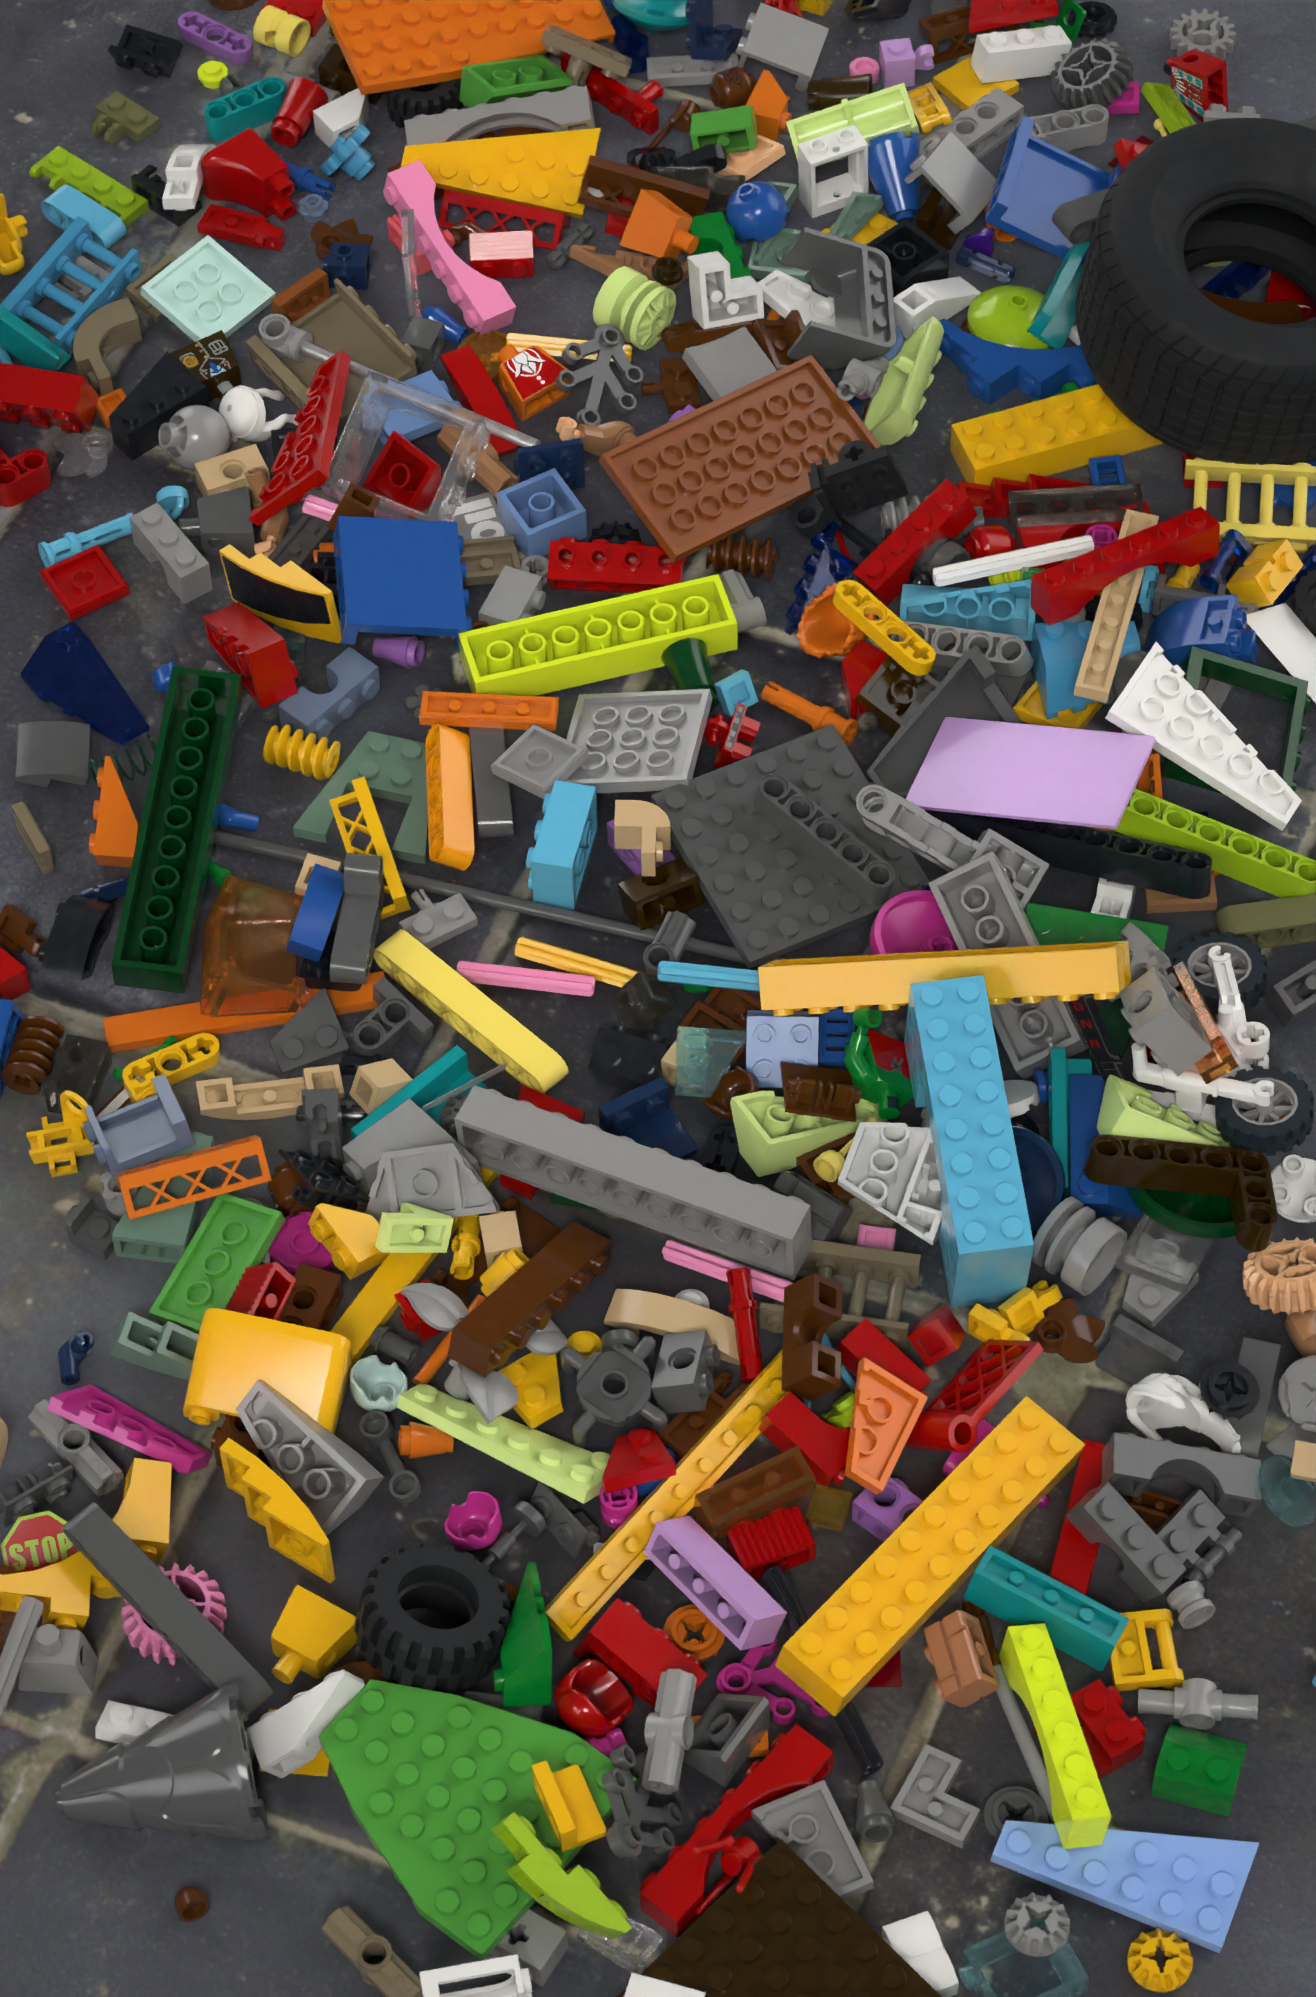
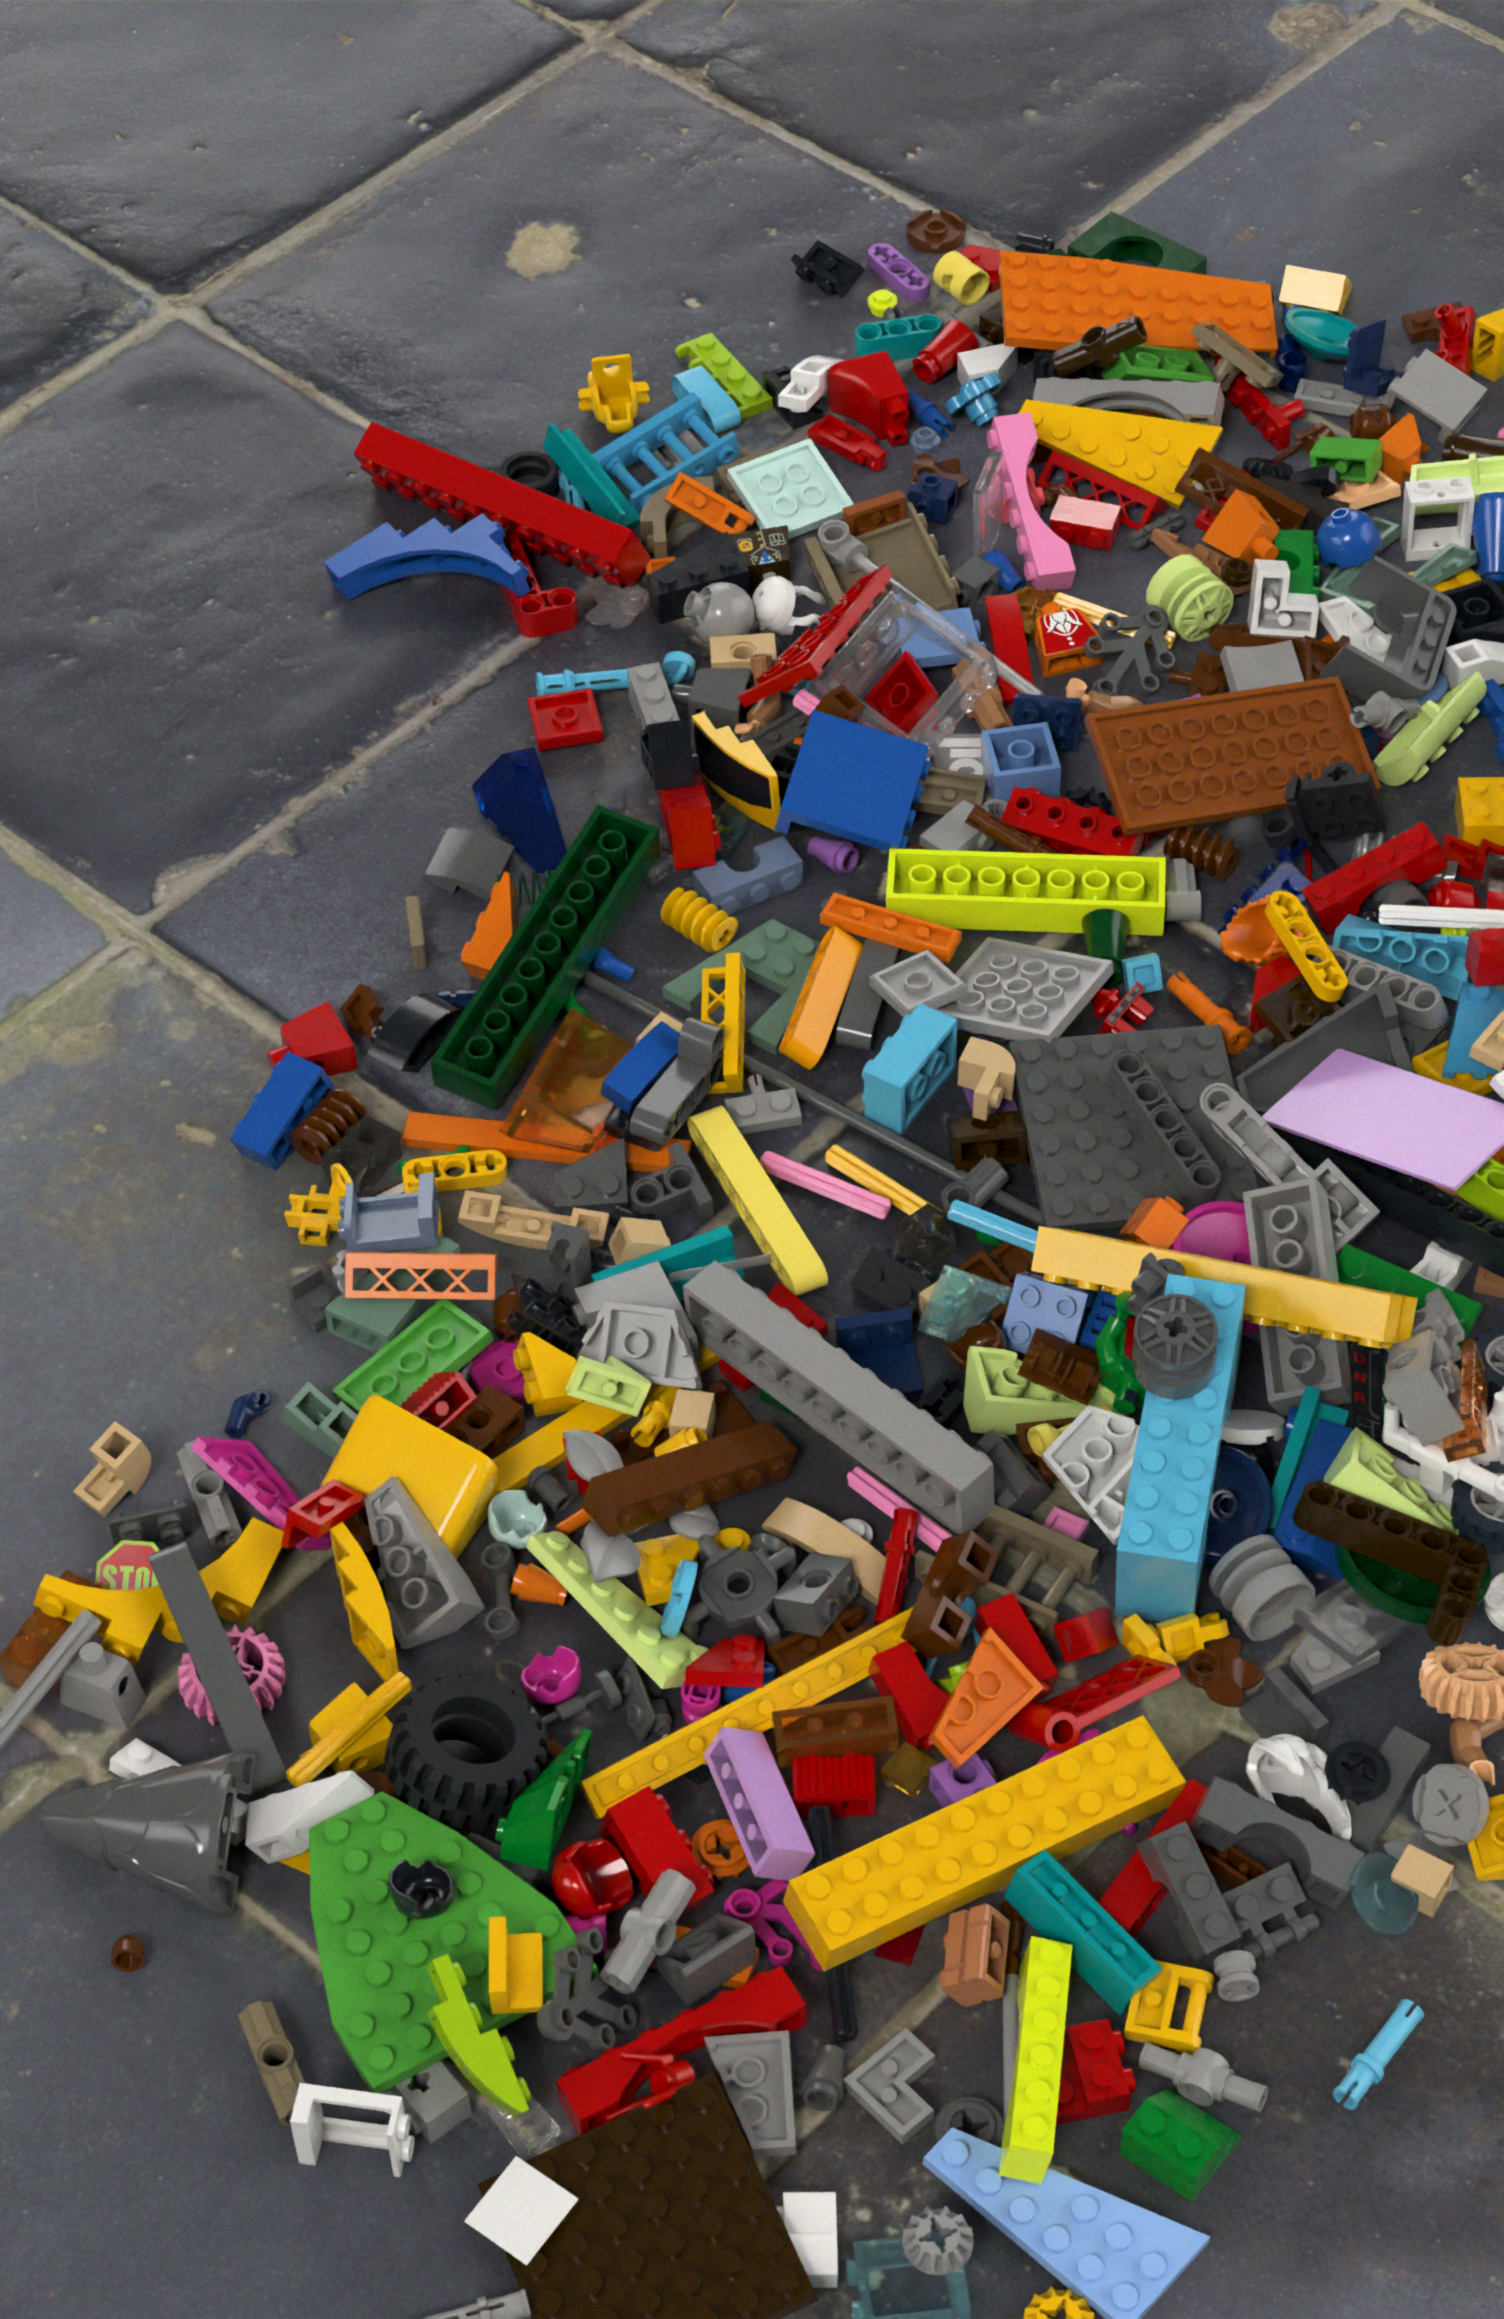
camera: 20 degrees right, 5 degrees down
olive hinge [90,91,161,145] -> none
none -> red panel [281,1479,365,1550]
none -> yellow axle [286,1671,412,1787]
none -> black hair [388,1859,455,1920]
none -> black wedge [639,719,700,790]
none -> medium azure tile [660,1559,698,1639]
none -> orange plate [663,471,756,535]
none -> reddish brown pin [964,804,1066,854]
none -> dark brown piece [1053,315,1148,378]
none -> orange brick [1118,1196,1189,1249]
none -> dark grey hips [1126,1252,1185,1316]
none -> dark grey wheel [1132,1294,1218,1400]

